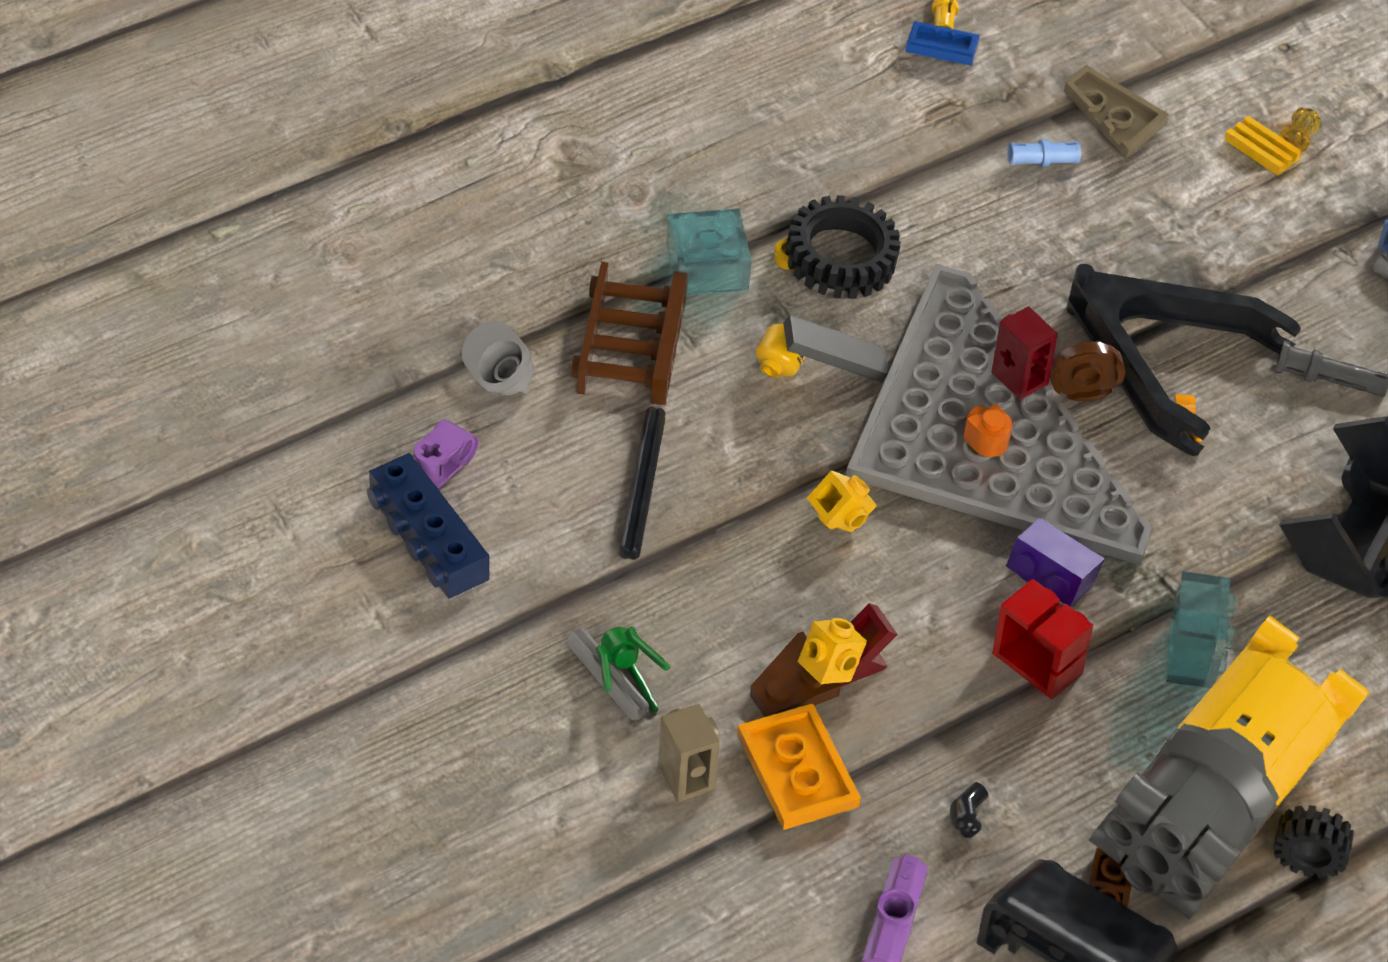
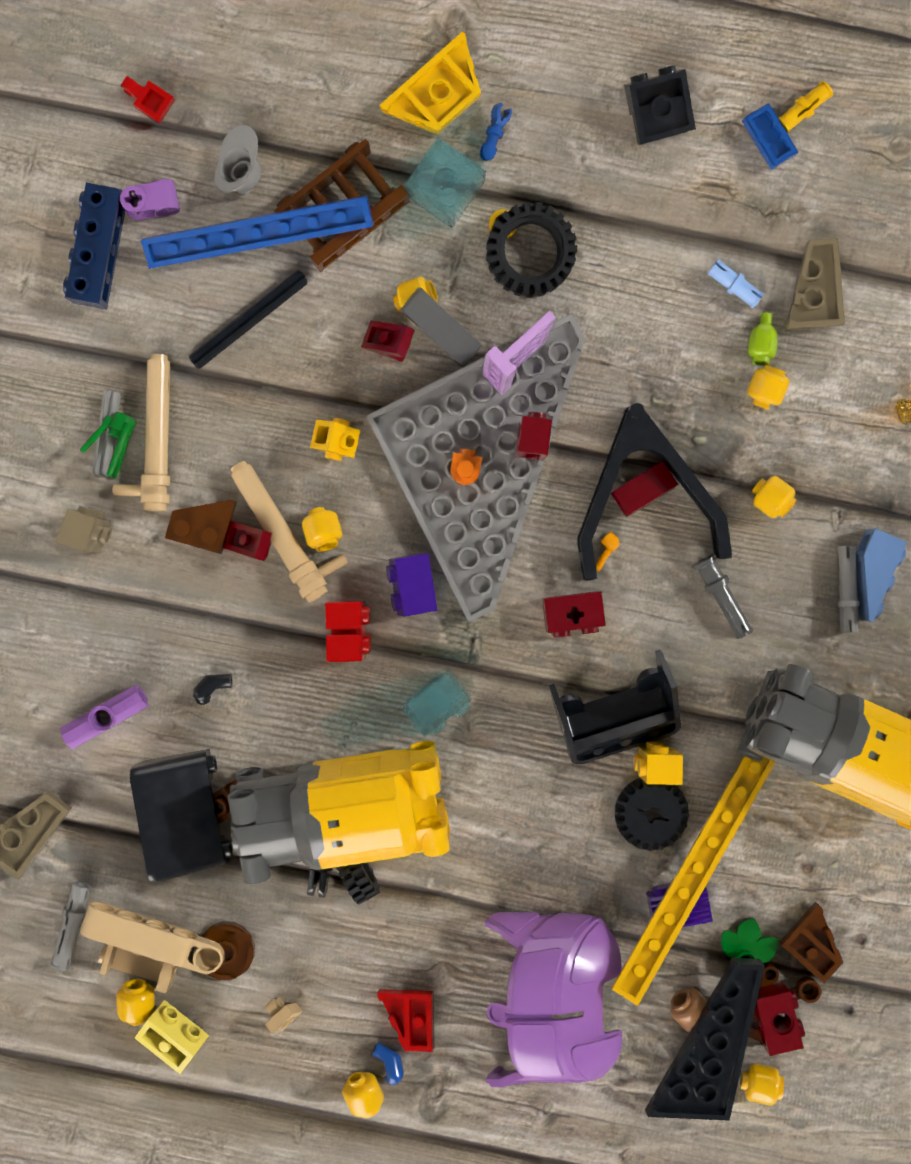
camera: 50 degrees right, 40 degrees up
light orange plate [737,703,861,830] -> none
yellow brick [798,618,867,684] -> none
reddish brown tile [1050,342,1125,401] -> none
yellow tile [1224,116,1302,176] -> none
none -> tan cylinder [112,354,170,511]
none -> red plate [120,76,175,124]
none -> blue plate [141,195,374,269]
none -> tan cylinder [230,461,348,603]
none -> yellow head [302,507,343,552]
none -> black arm [307,867,333,898]
none -> dark red slope [361,320,415,362]
none -> yellow wing [379,31,481,135]
none -> blue piece [480,103,512,161]
none -> lavender fence [482,311,556,395]
none -> dark red brick [542,591,606,638]
none -> dark red slope [611,461,679,517]
none -> black plate [624,65,696,145]
none -> yellow head [747,364,790,410]
none -> lime plant [748,312,778,367]
none -> yellow head [752,476,797,519]

